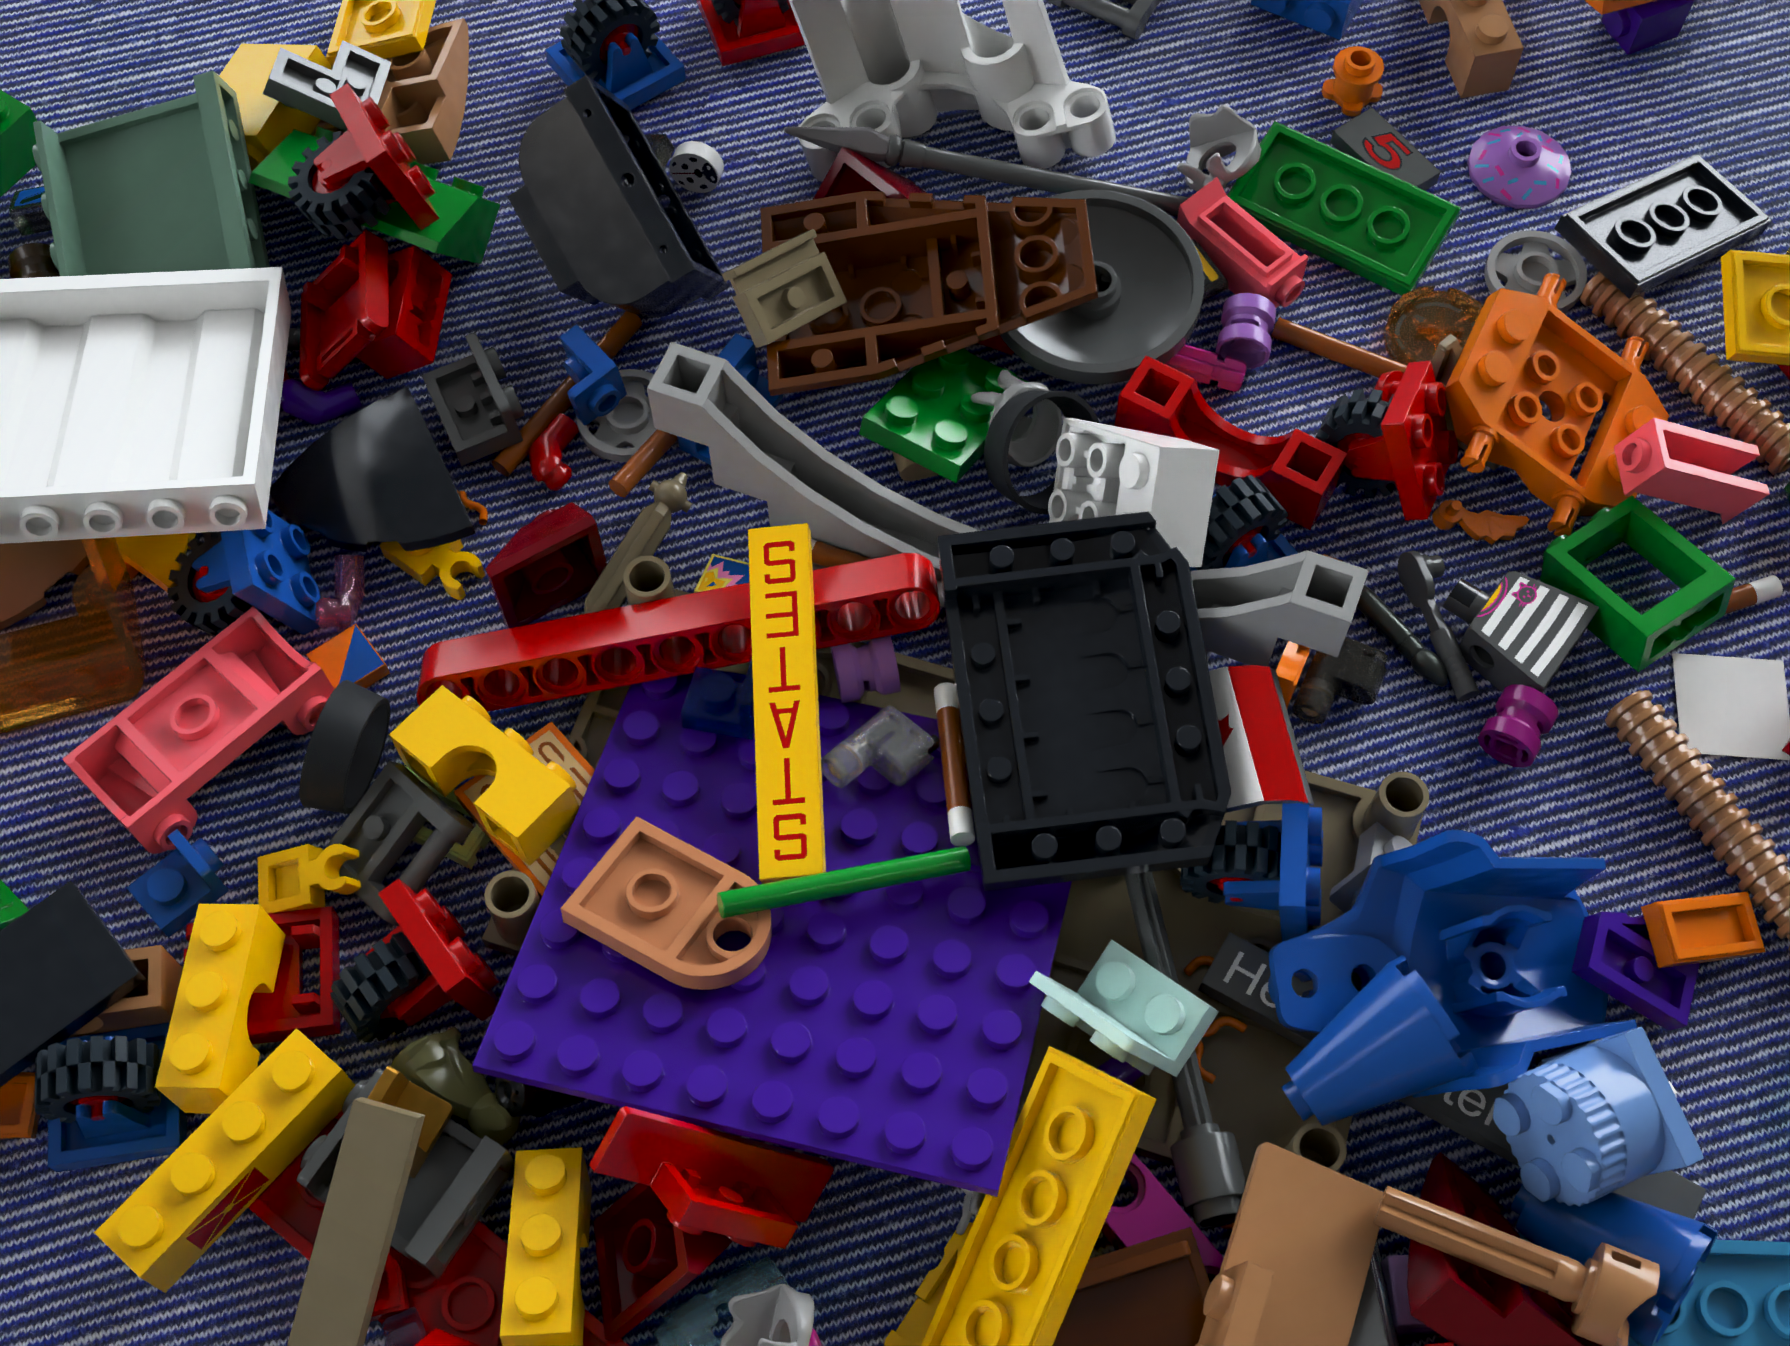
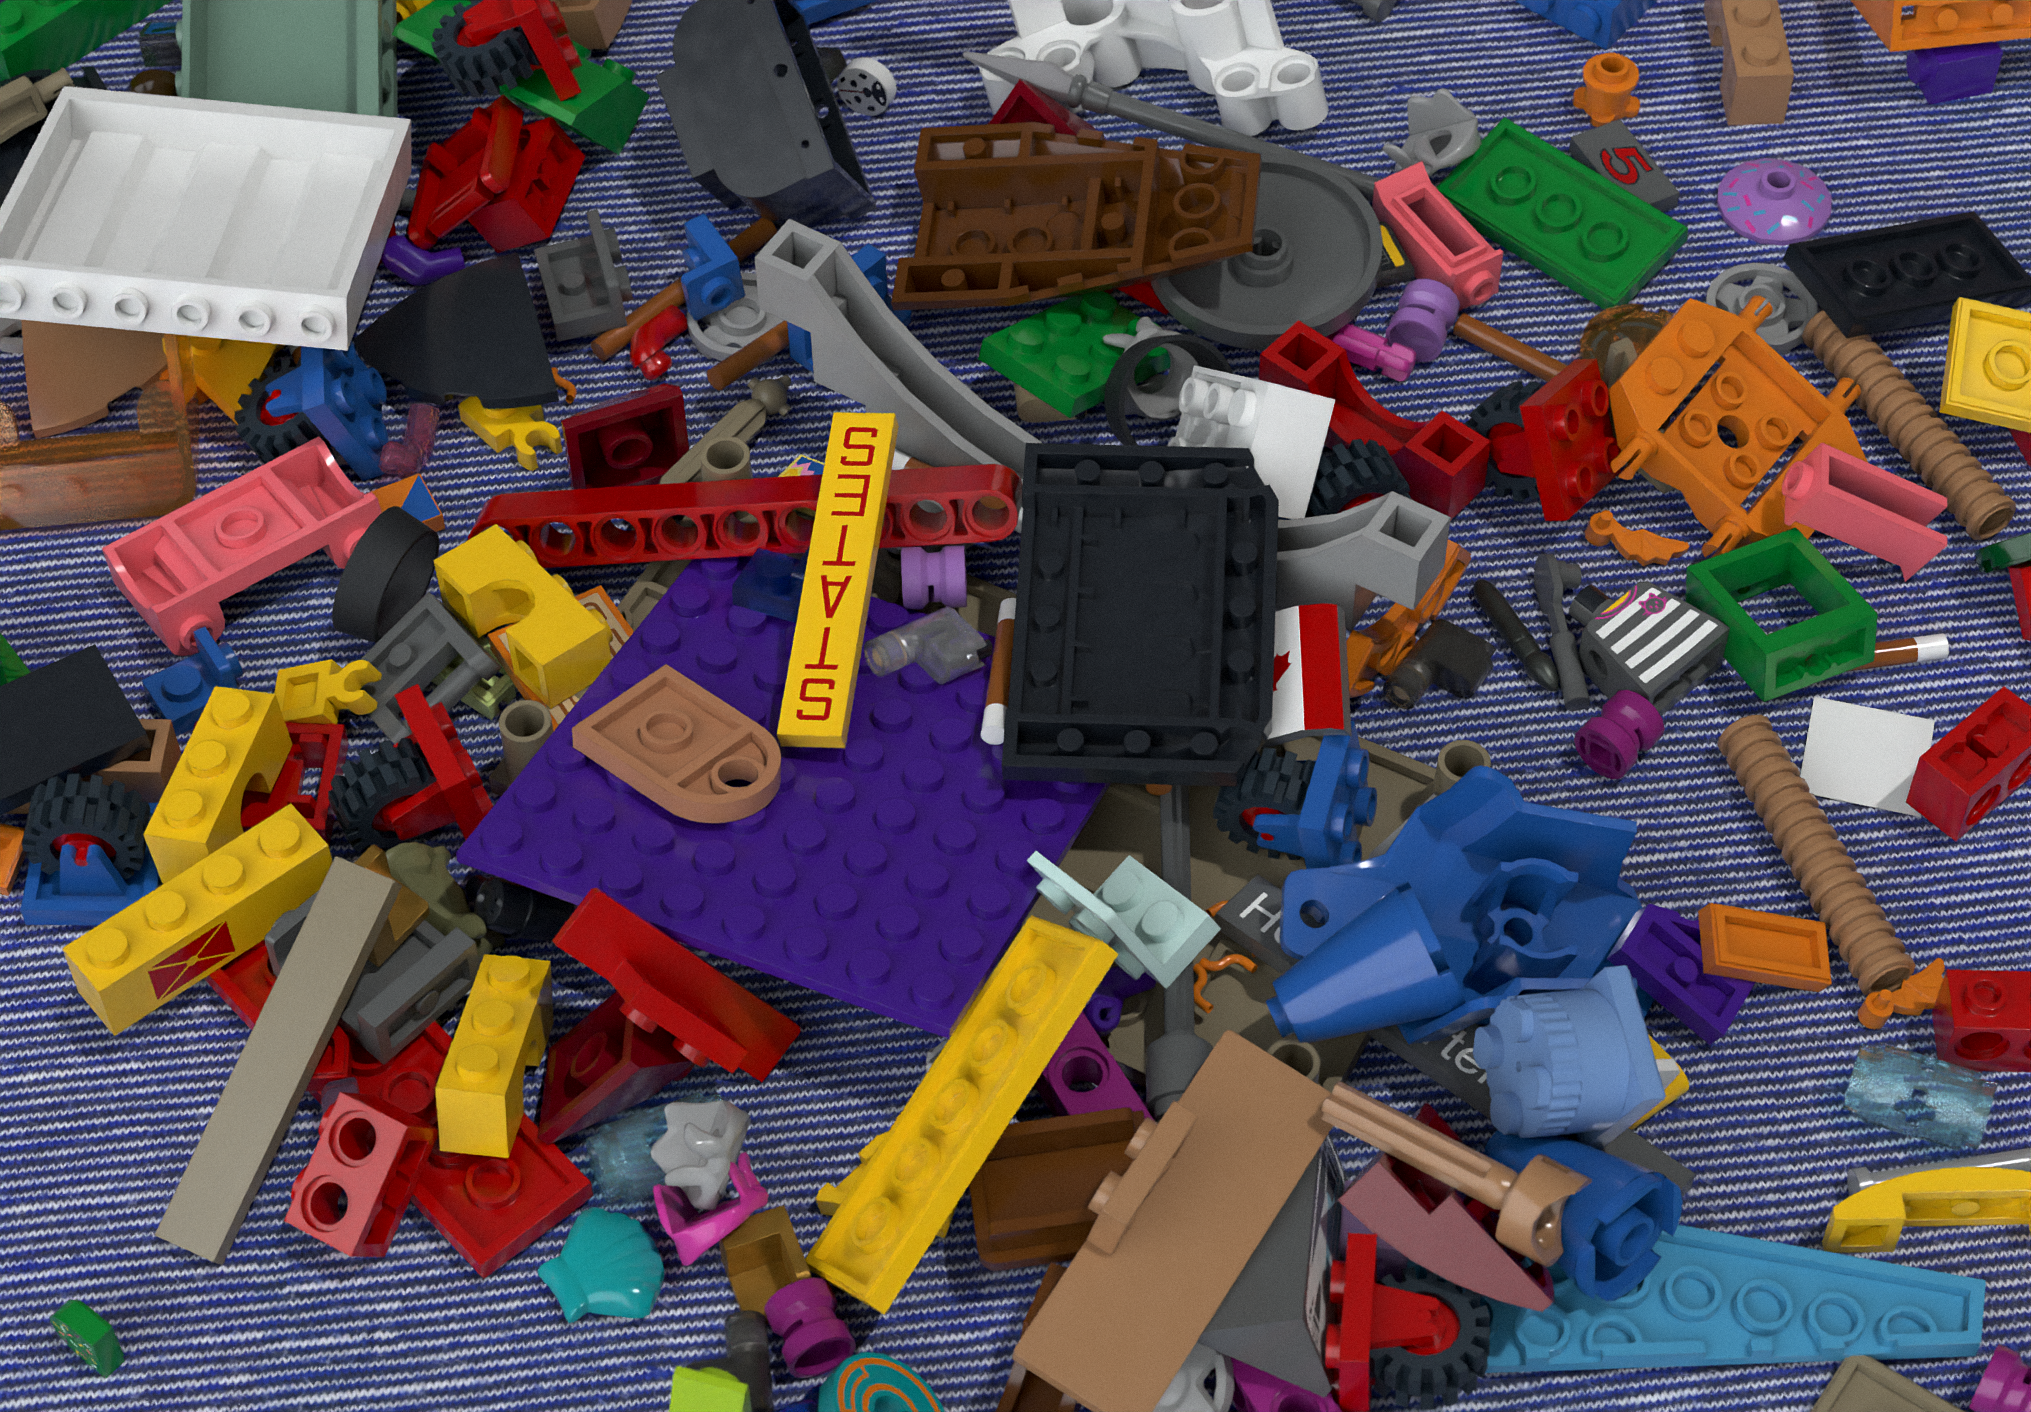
camera: 10 degrees right, 10 degrees down
green bar [717,846,971,918] -> none
dark tan plate [722,229,847,348] -> none

